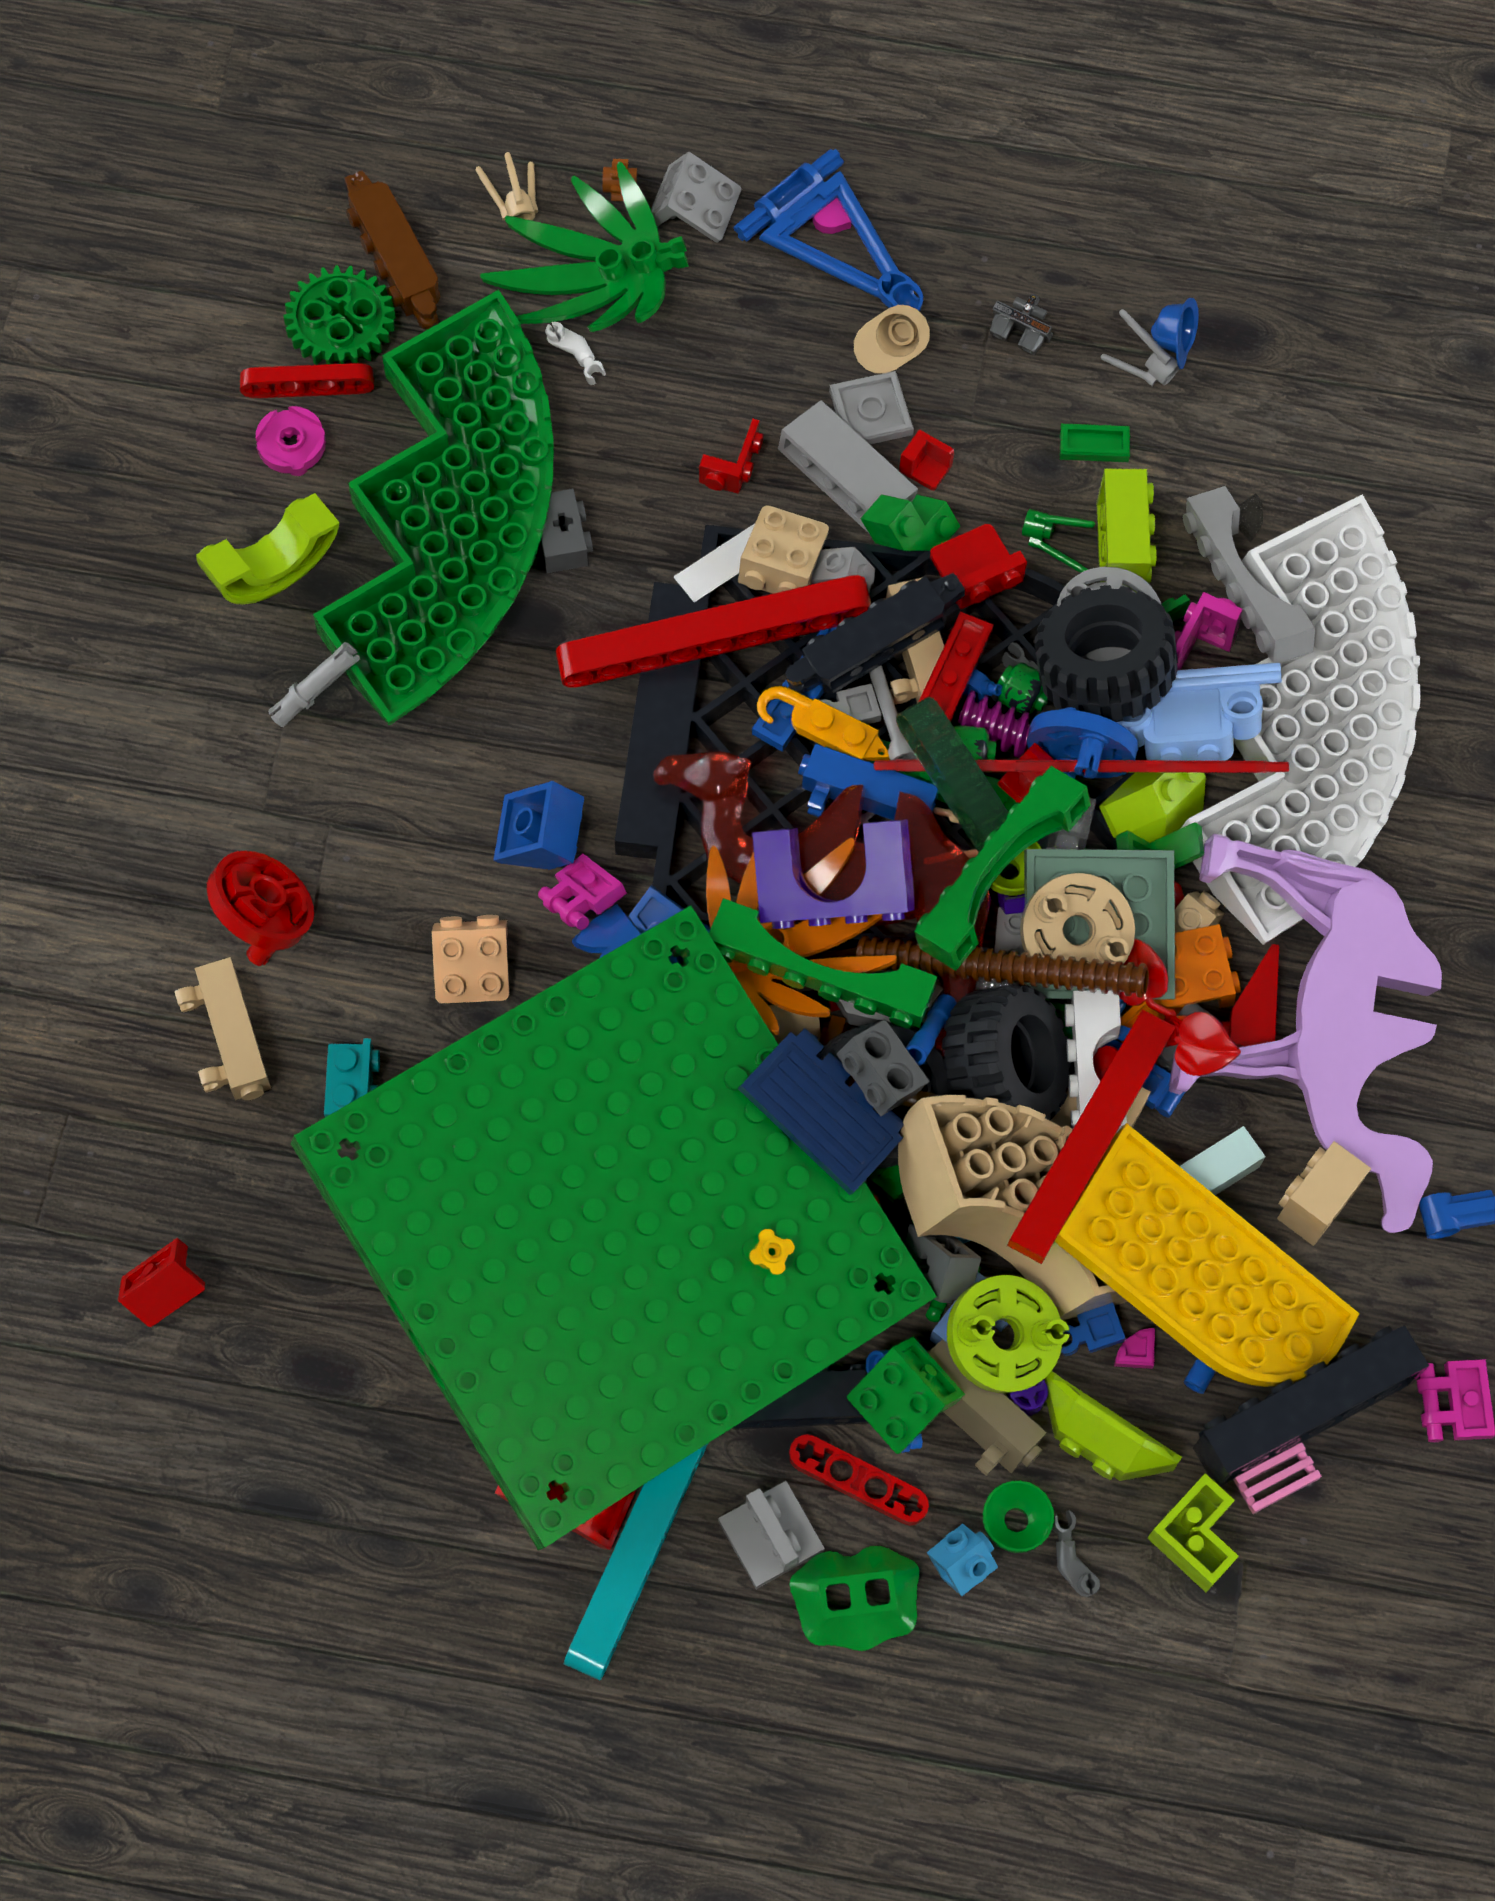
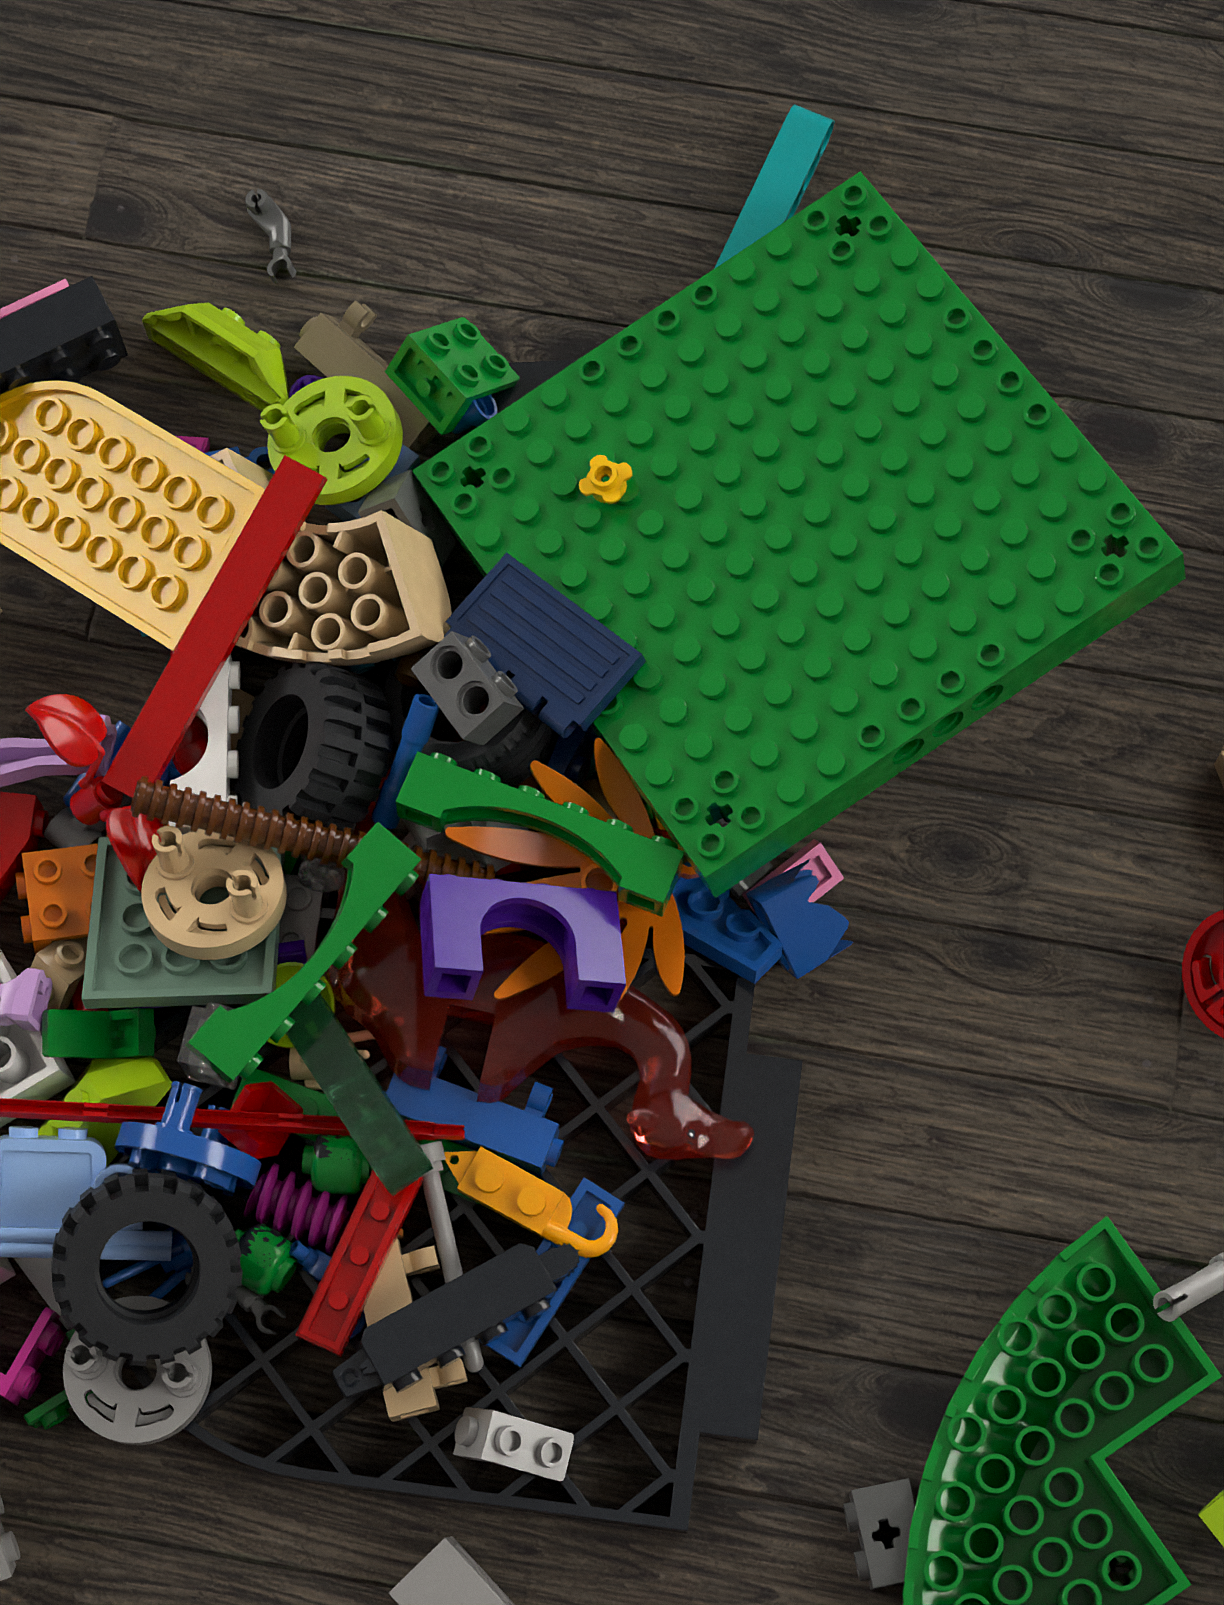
camera: 175 degrees left, 5 degrees up
teal bracket [324,1038,380,1117] -> none
light nougat bracket [432,915,509,1003] -> none
blue slope [493,781,584,870] -> none
dark pink plate [538,854,627,930] -> none
red beam [556,575,872,688] -> none
white sticker [674,524,755,602] -> none
light grey bracket [718,1481,825,1589] -> none
tan bracket [738,506,829,594] -> none
red beam [789,1434,929,1526] -> none
green piece [789,1546,919,1651] -> none
light grey plate [819,684,881,724] -> none
green brick [860,494,960,551] -> none
dark azure brick [927,1524,998,1596] -> none
red bracket [930,524,1027,609] -> none
green piece [982,1481,1054,1553] -> none
green plant [1022,509,1095,573] -> none
lime brick [1096,469,1156,593] -> none
lime brick [1147,1473,1239,1592] -> none
light aqua brick [1180,1126,1266,1195] -> none

